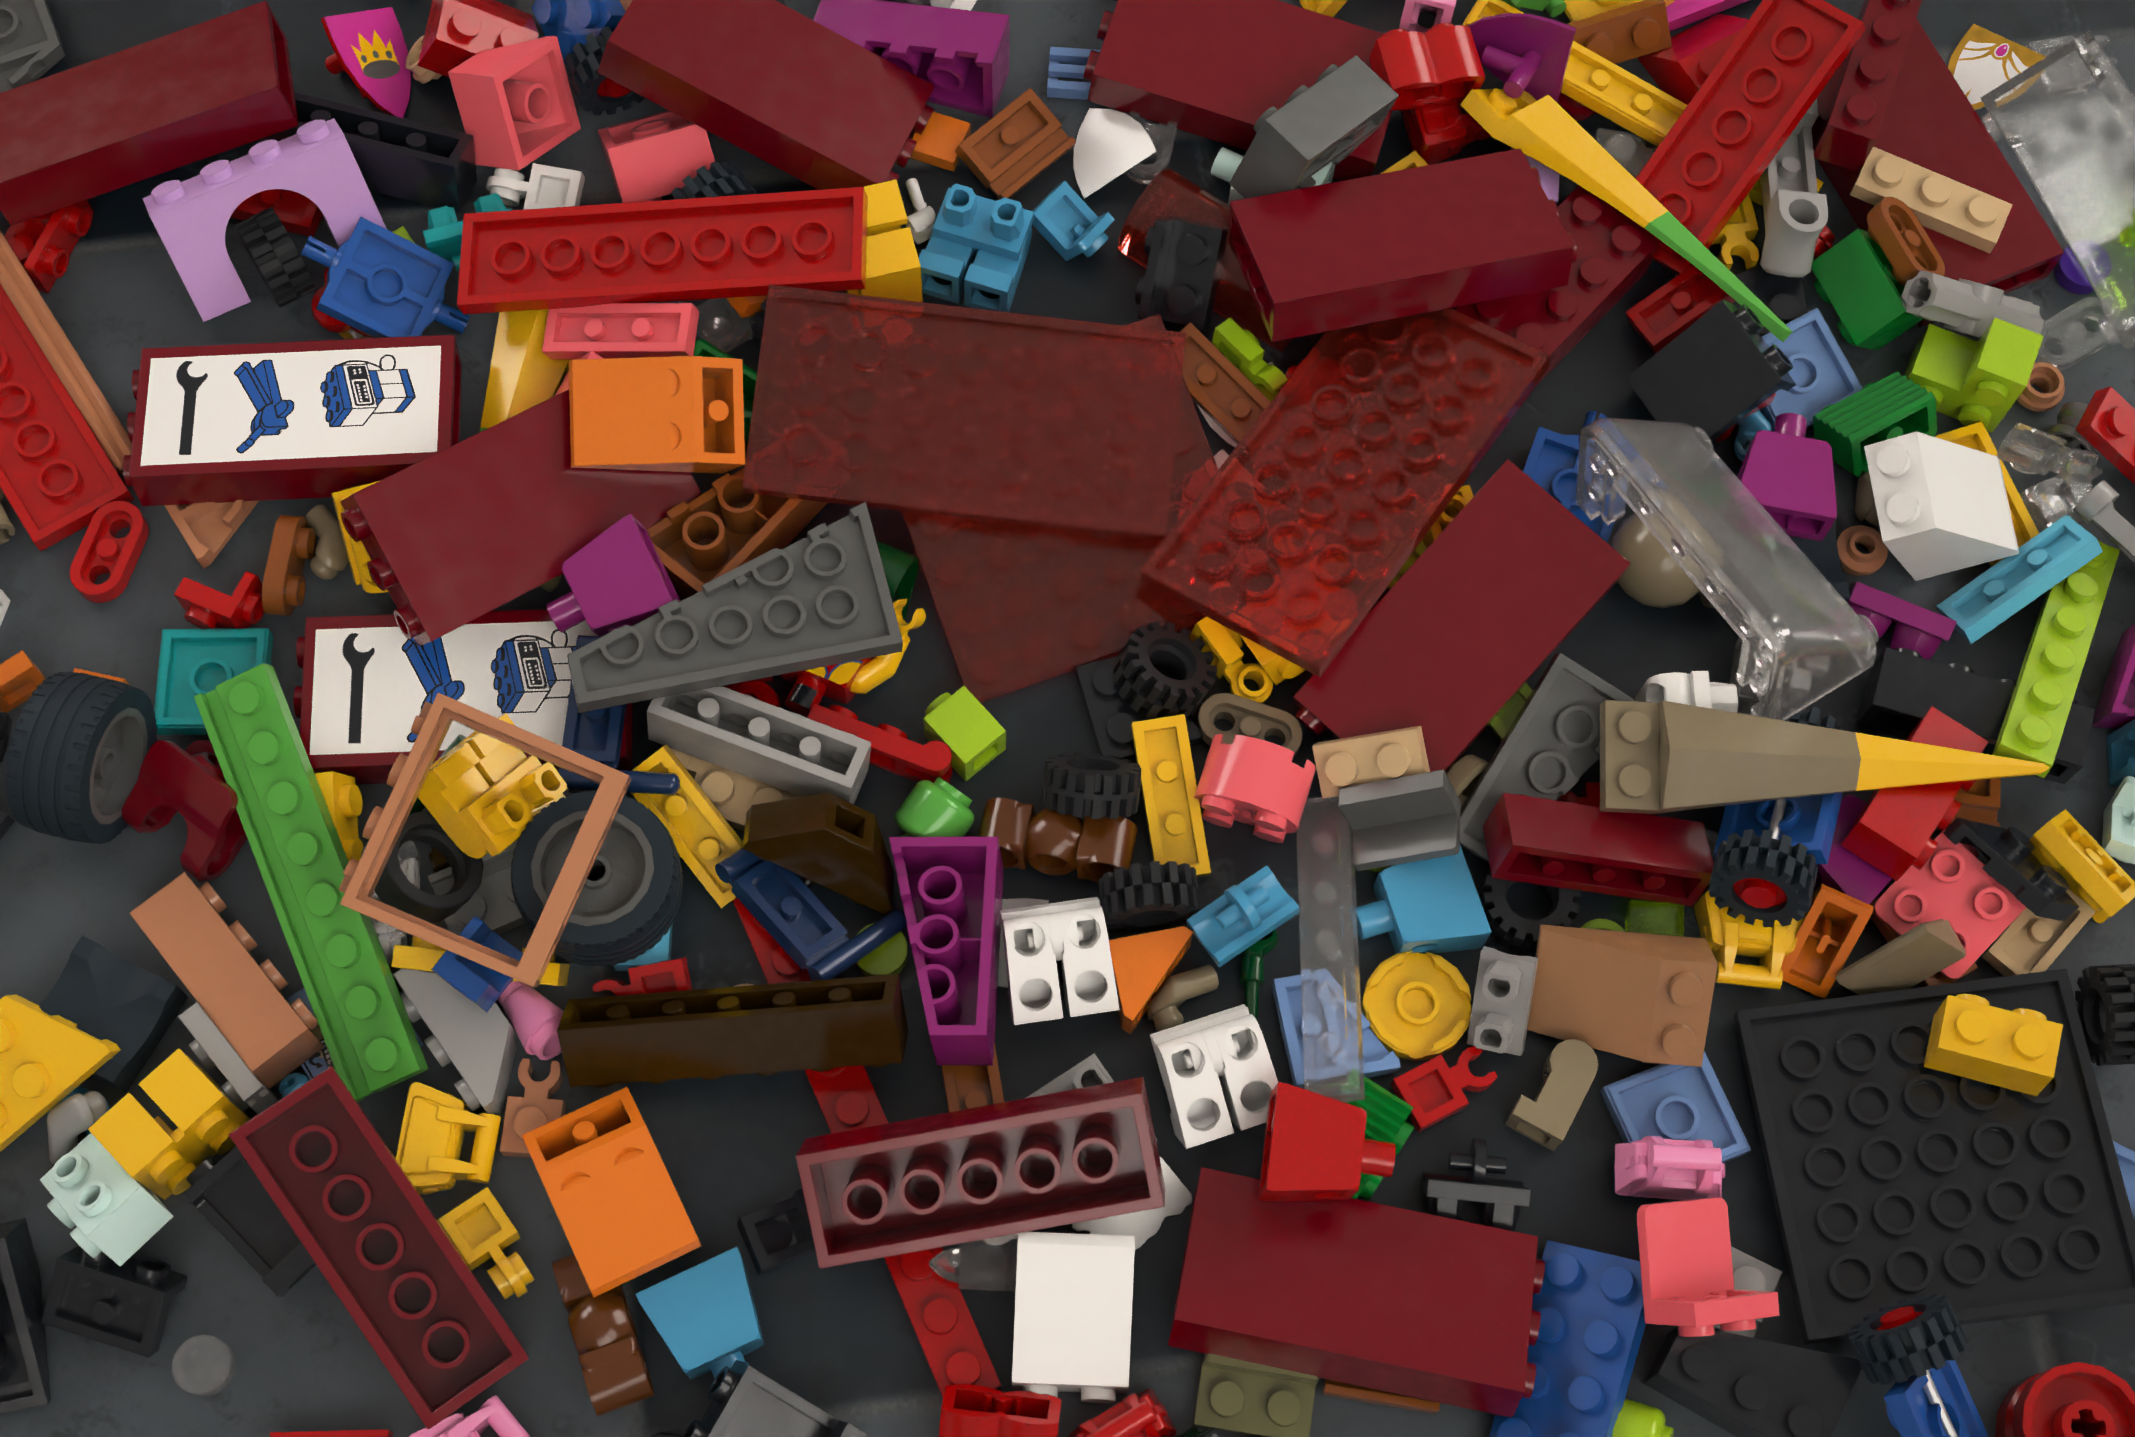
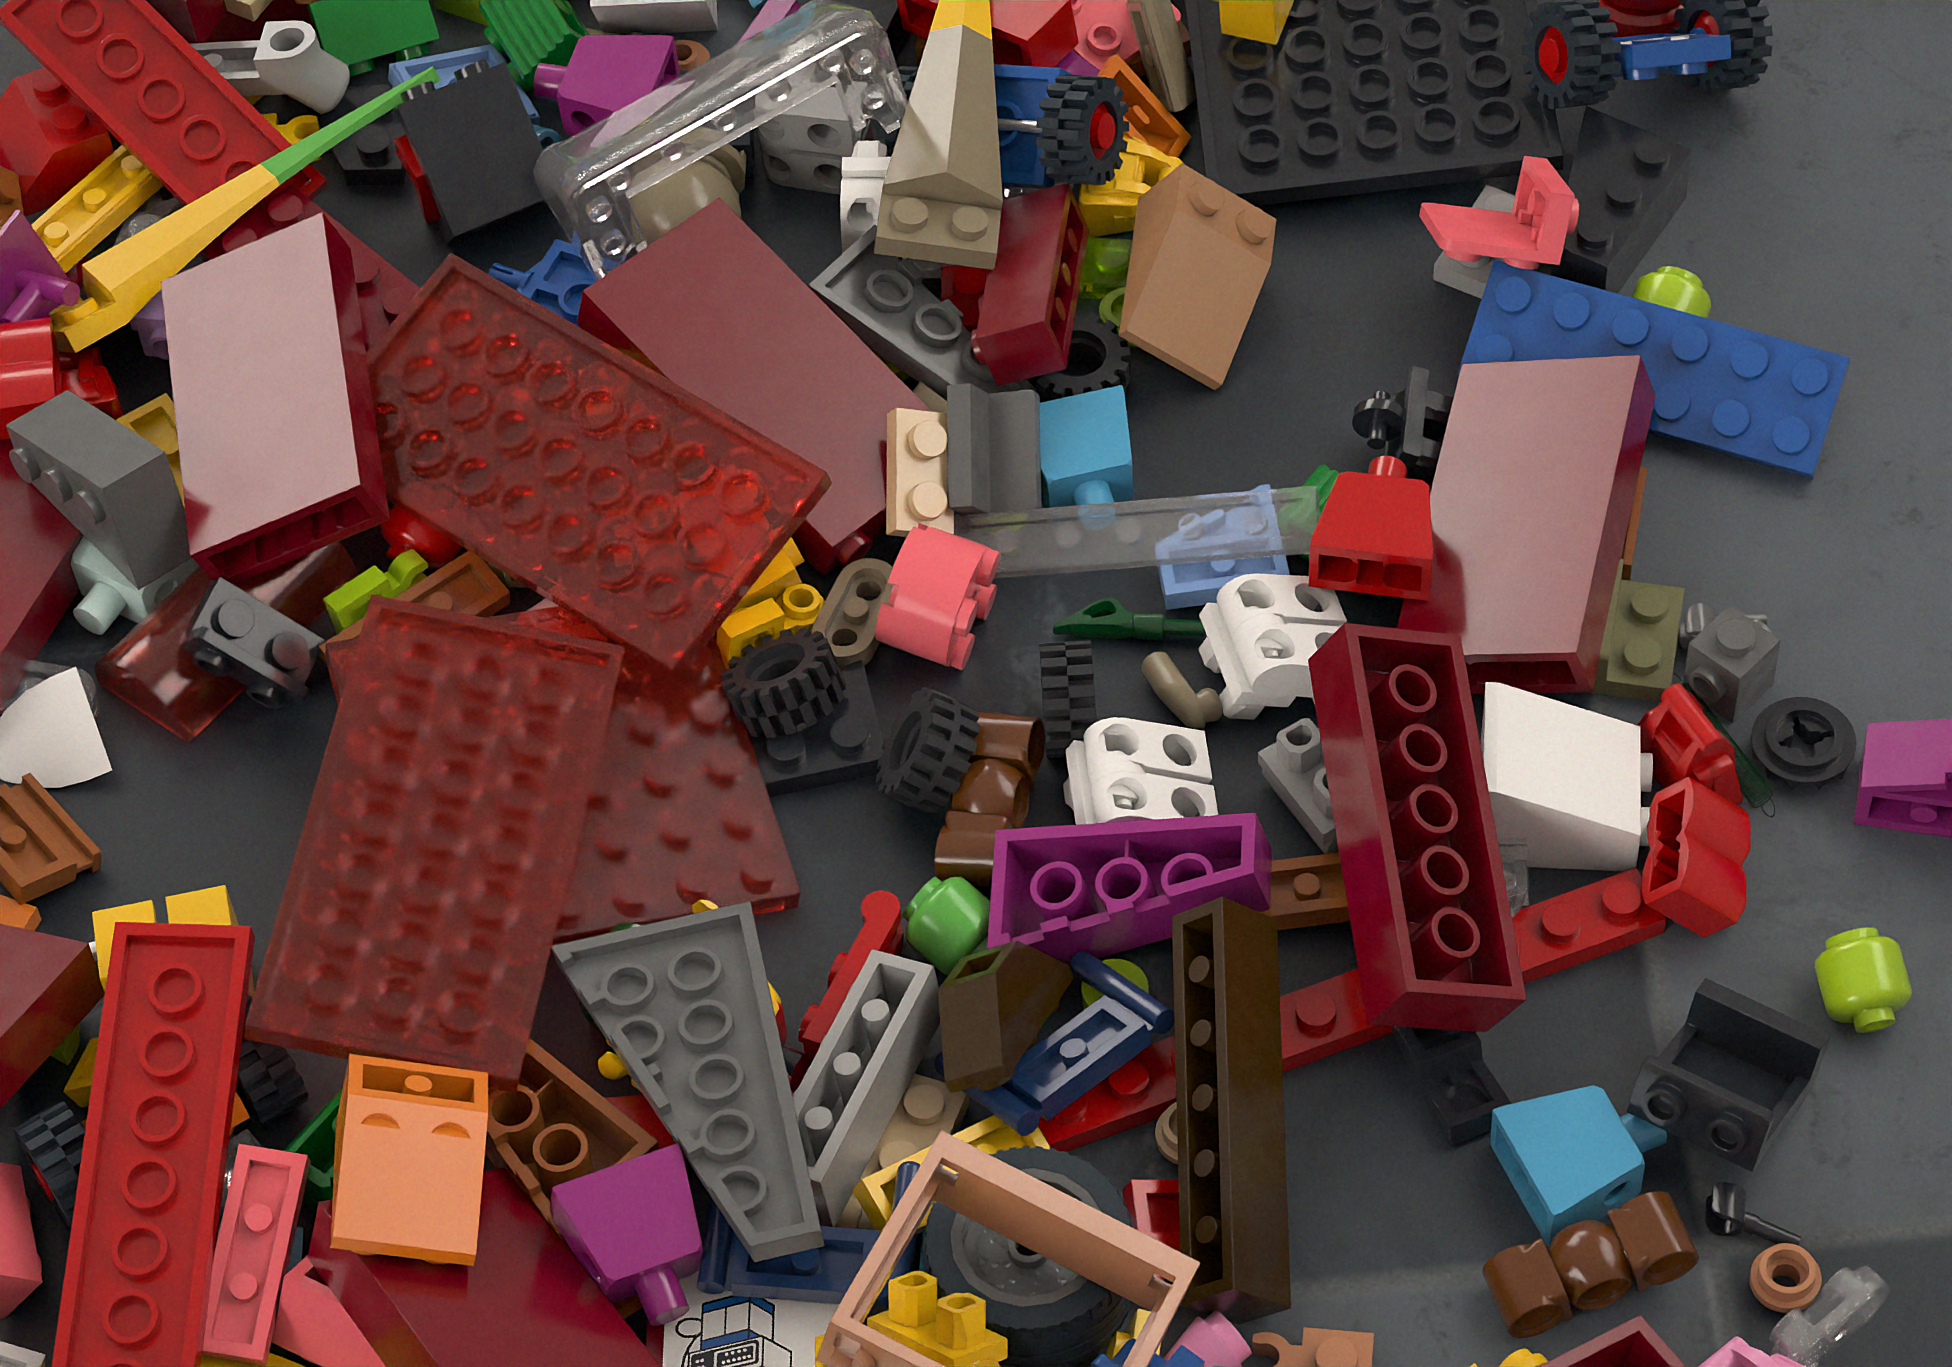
camera: 80 degrees left, 15 degrees down
orange slope [522,1087,701,1298] -> none
dark azure hips [918,184,1034,318] -> none
lime brick [923,686,1006,782] -> none
dark azure bracket [1032,181,1115,261] -> none
orange slope [1109,926,1193,1035] -> none
yellow plate [1131,714,1211,877] -> none
dark azure hips [1187,865,1300,967] -> none
yellow tile [1361,951,1471,1061] -> none
red plate [1390,1046,1498,1132] -> none
light grey hips [1467,946,1539,1056] -> none
dark tan leg [1504,1039,1599,1152] -> none
medium blue tile [1600,1051,1751,1163] -> none
bright pink piece [1614,1136,1725,1200] -> none
red plate [1625,265,1735,354] -> none

